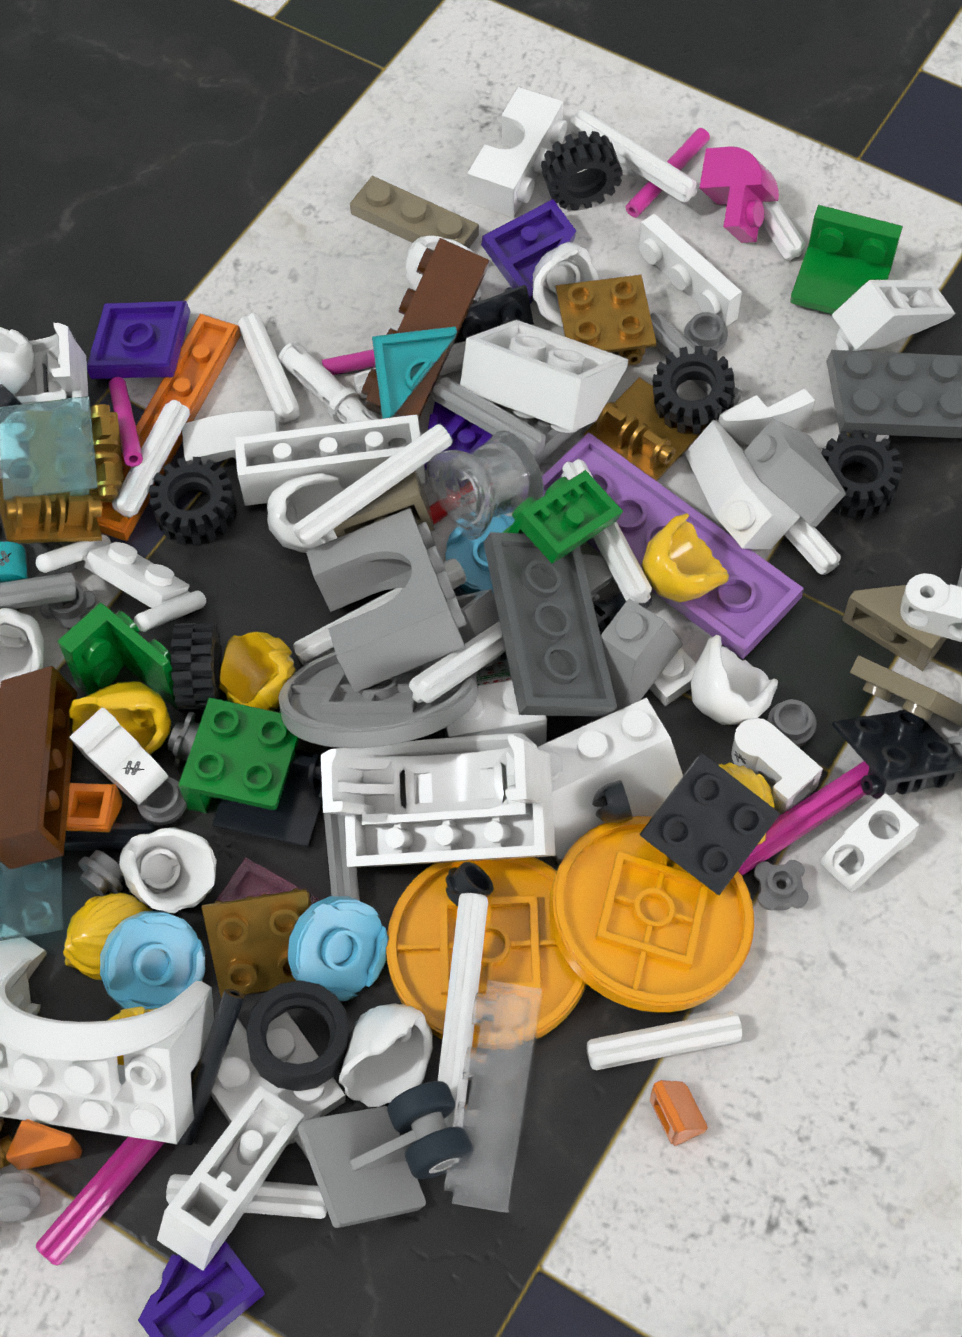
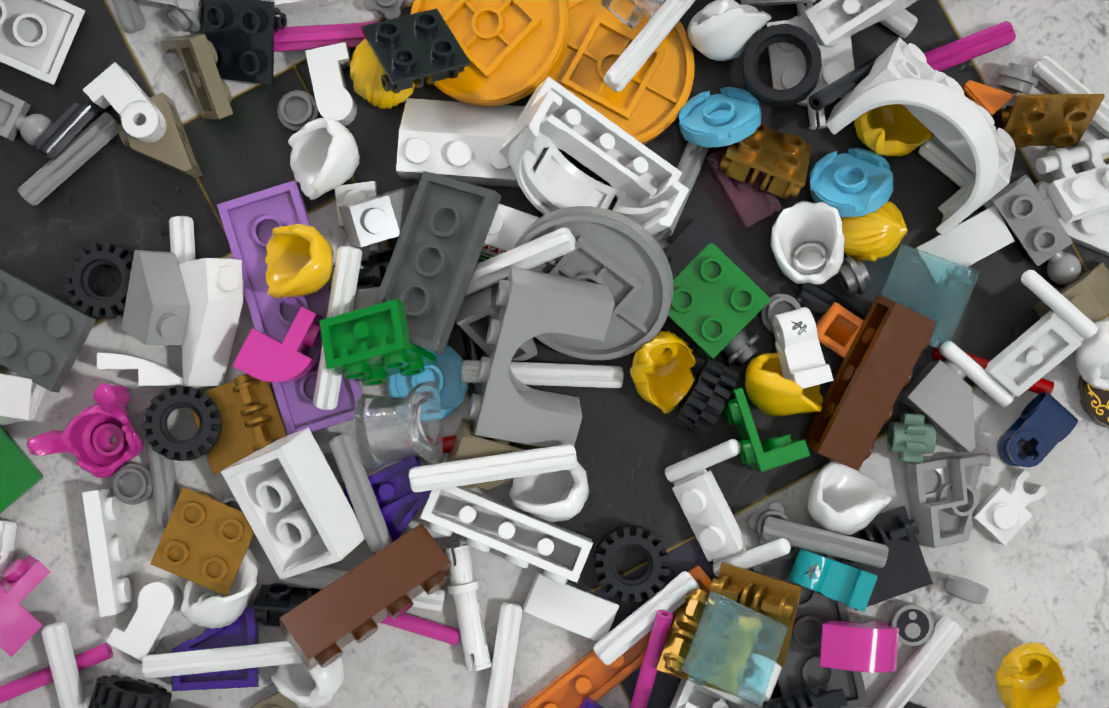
camera: 150 degrees left, 25 degrees up
teal tile [372,327,457,419] -> none
black plate [446,862,494,906] -> none
black hinge [592,780,633,823] -> none
none -> dark pink hair [26,383,144,478]
none -> white leg [106,579,182,661]
none -> white axle [142,641,303,679]
none -> dark pink brick [233,306,323,383]

